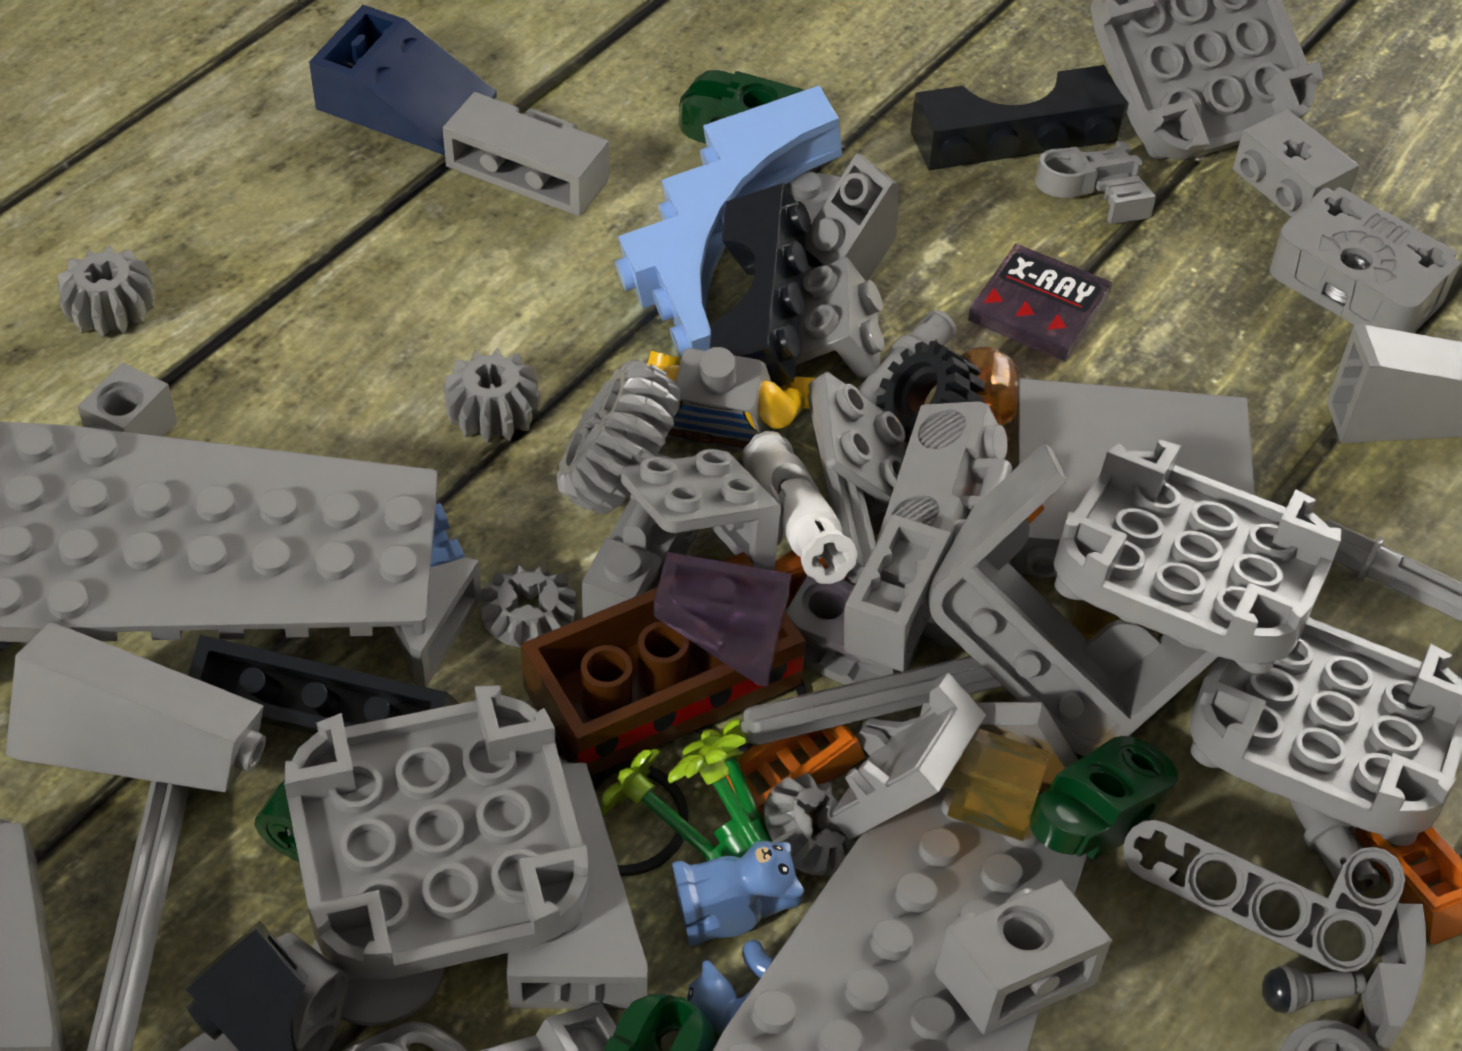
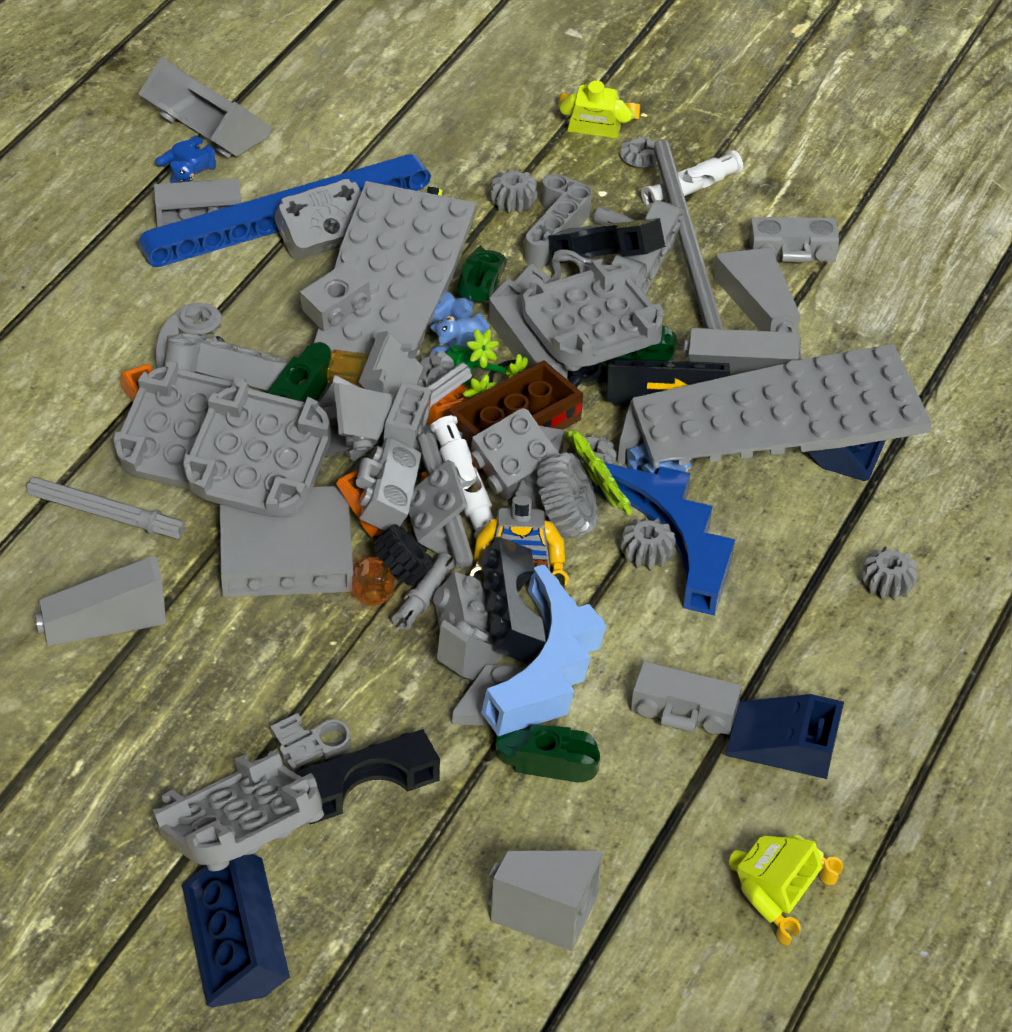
camera: 170 degrees right, 5 degrees down
light grey brick [77,362,177,437] -> none
clear purple wing [654,552,792,687] -> none
tile [968,243,1112,362] -> none
light grey brick [1232,109,1359,217] -> none
light grey axle [1270,187,1460,333] -> none
none -> lime bar [564,430,633,515]
none -> blue arch [592,462,735,616]

